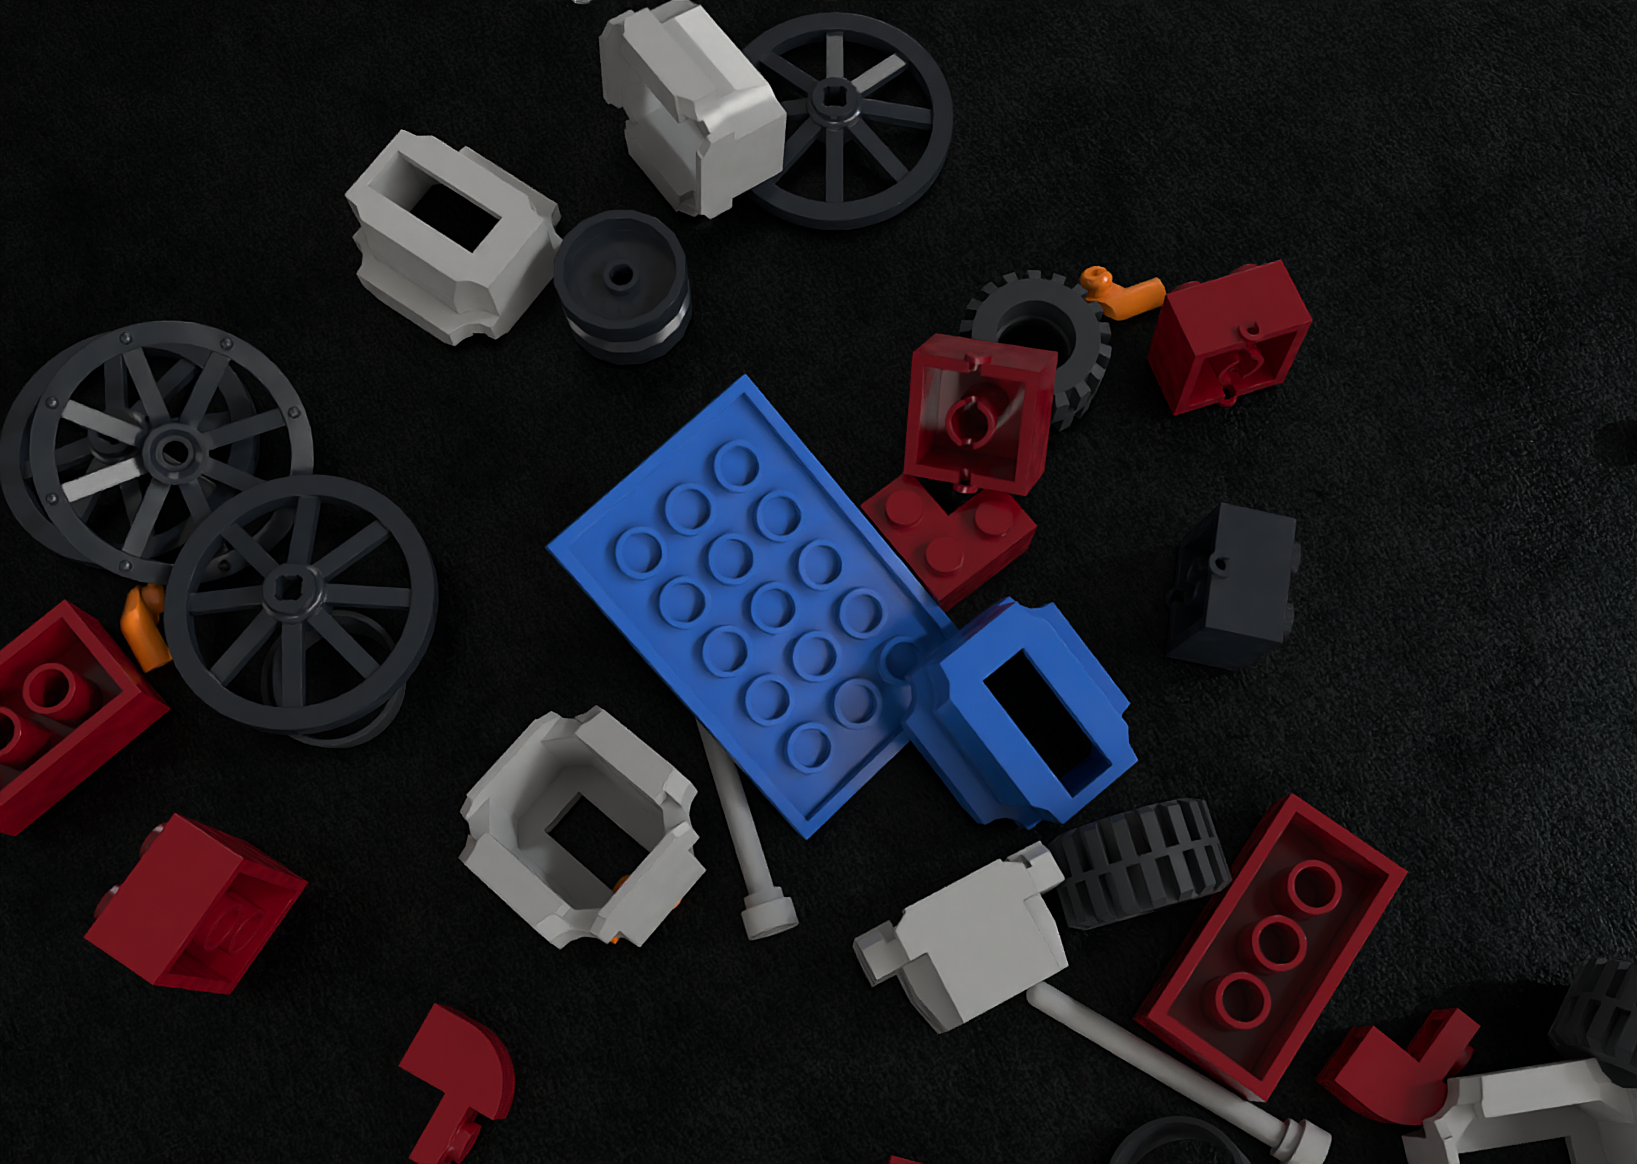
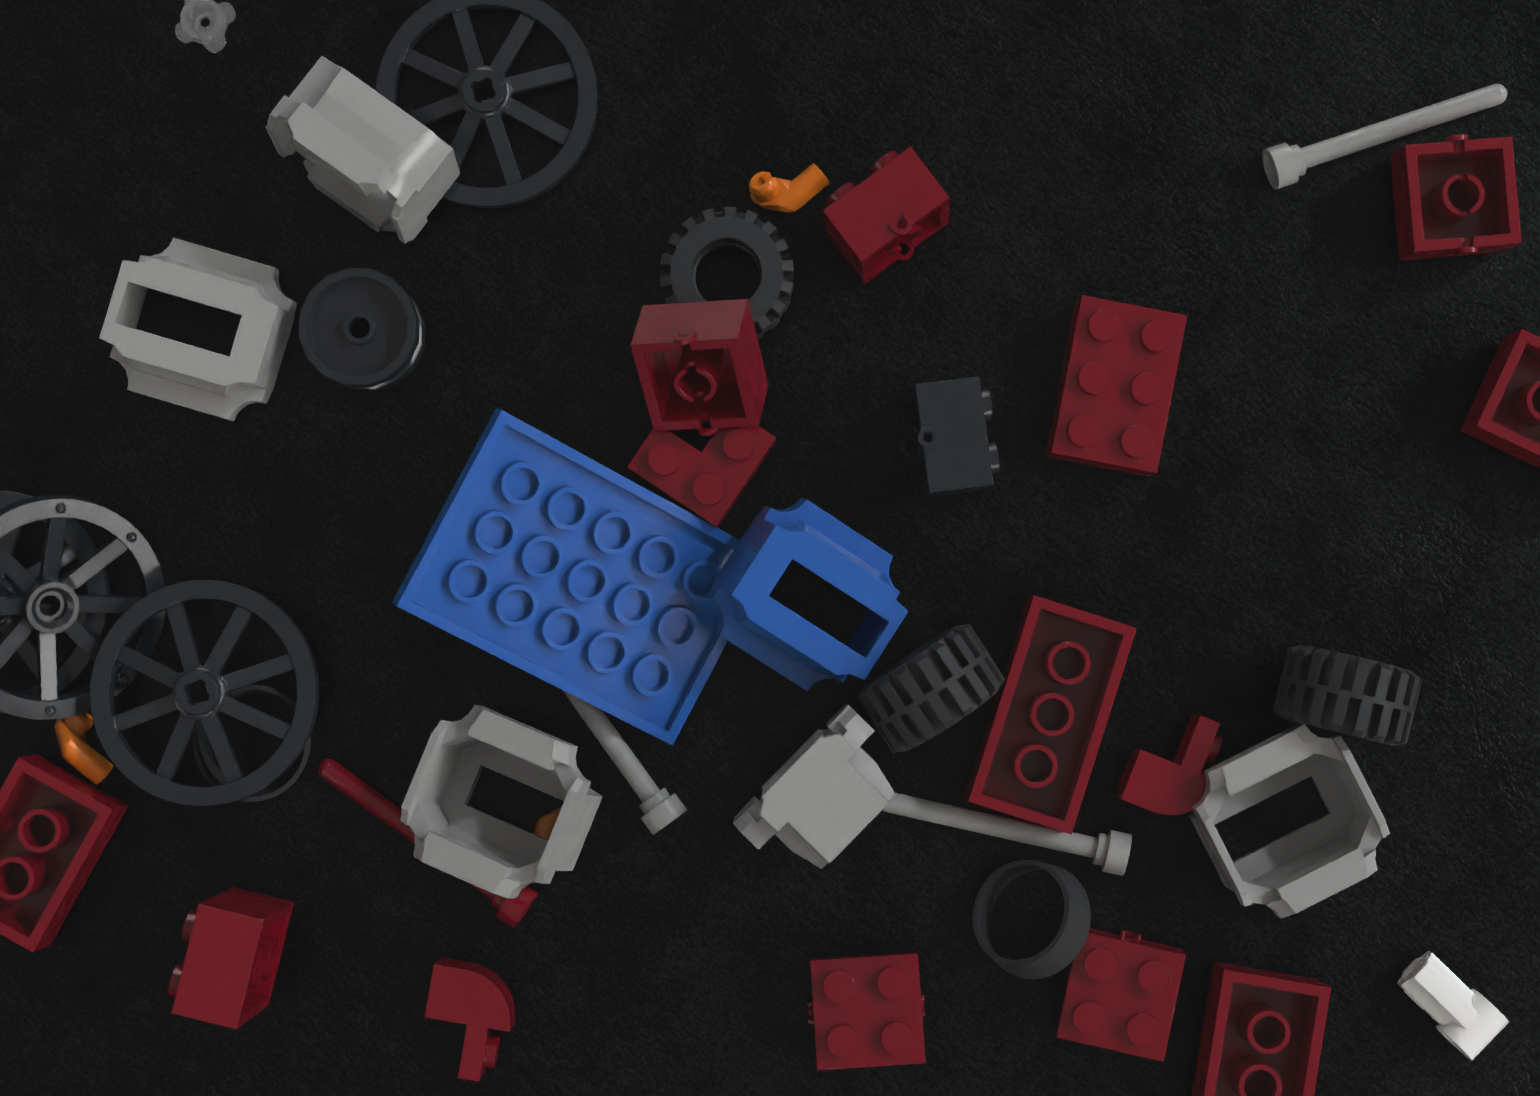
camera: 20 degrees left, 15 degrees up
none -> dark red piece [318,759,538,928]
none -> dark red brick [1045,295,1187,477]

